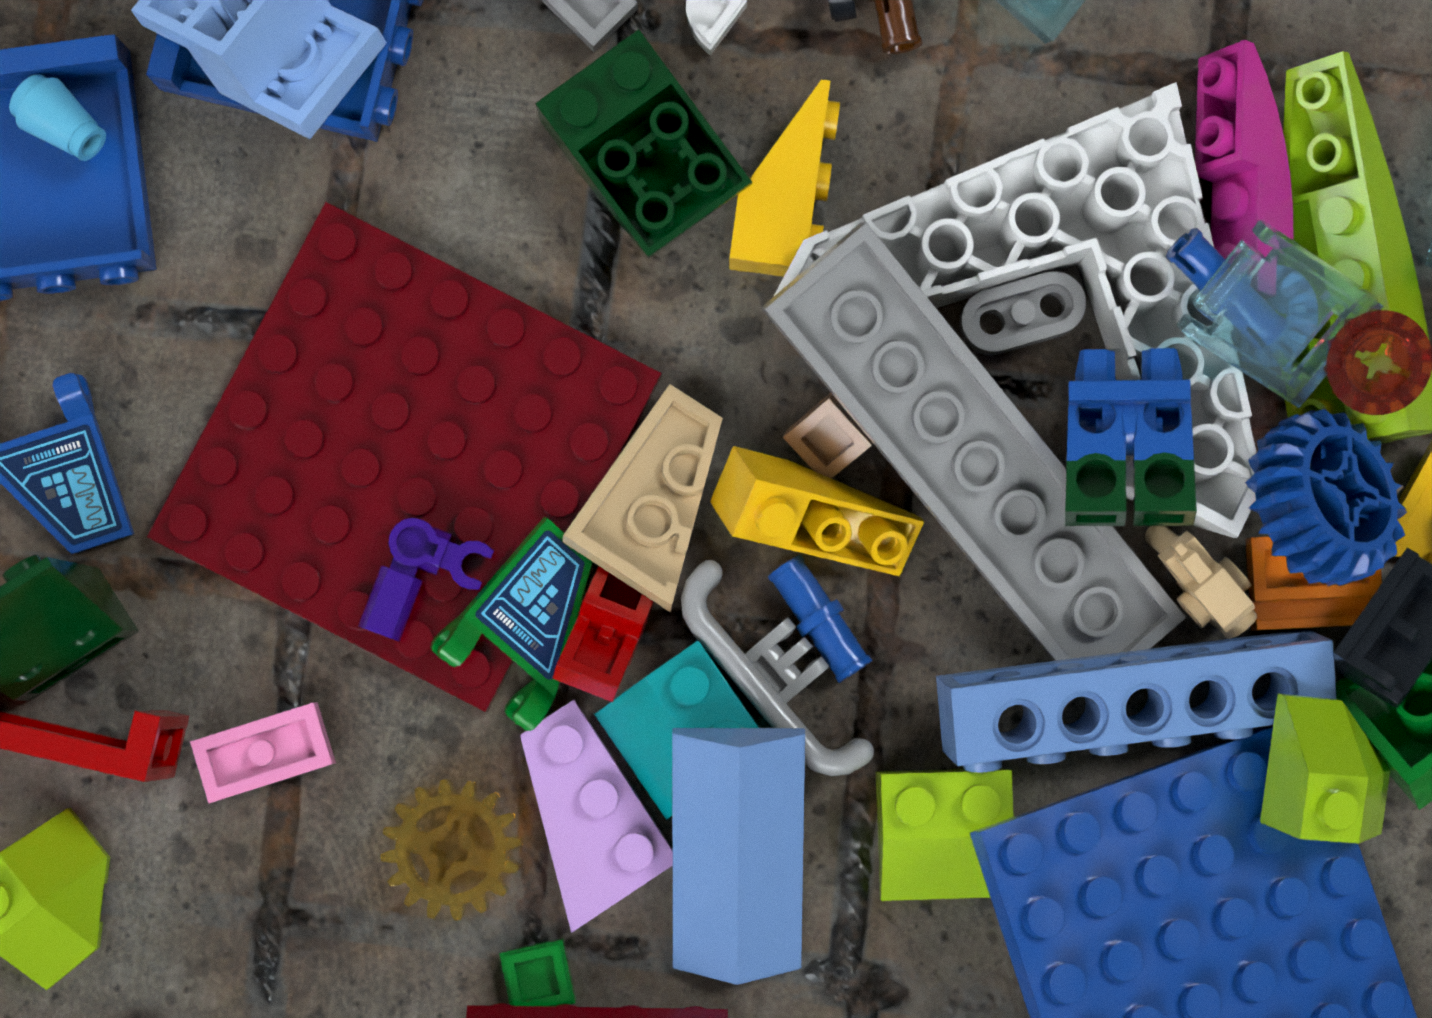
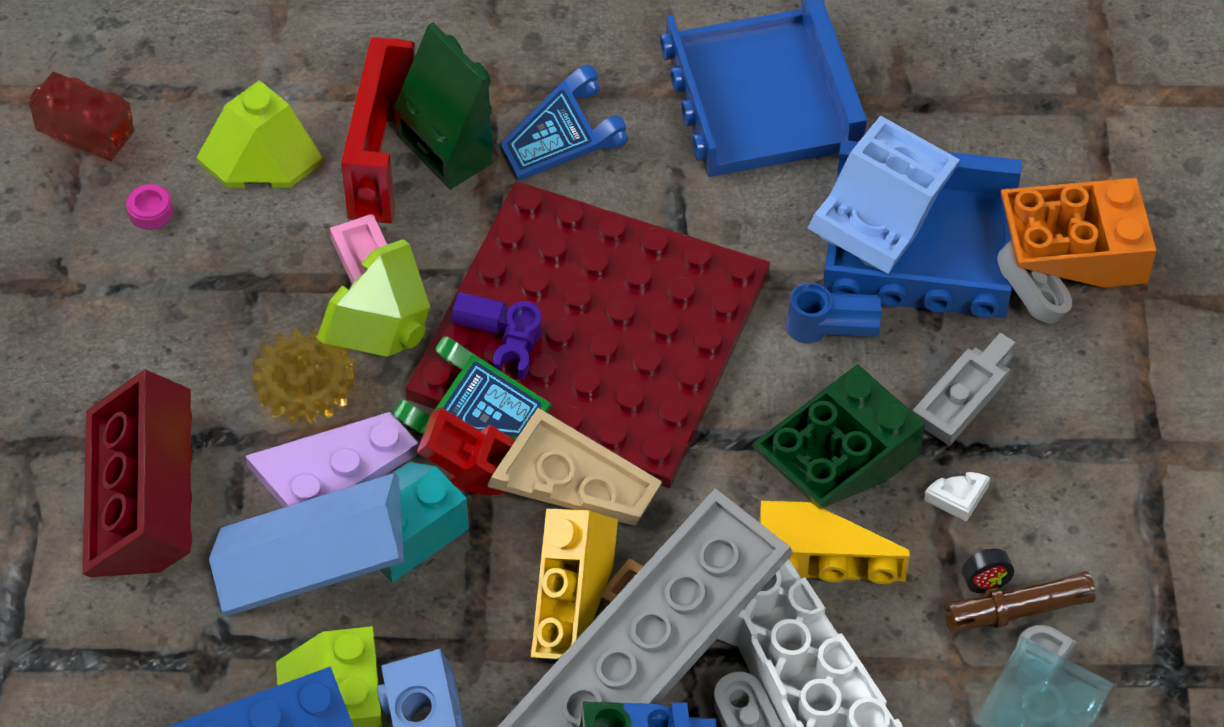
camera: 85 degrees right, 30 degrees down
medium azure cone [9,74,106,161] -> none
green tile [499,938,576,1006] -> none
light grey piece [681,560,874,776] -> none
blue pin [768,555,872,683] -> none
none -> lime slope [317,239,430,357]
none -> blue piece [785,282,881,343]

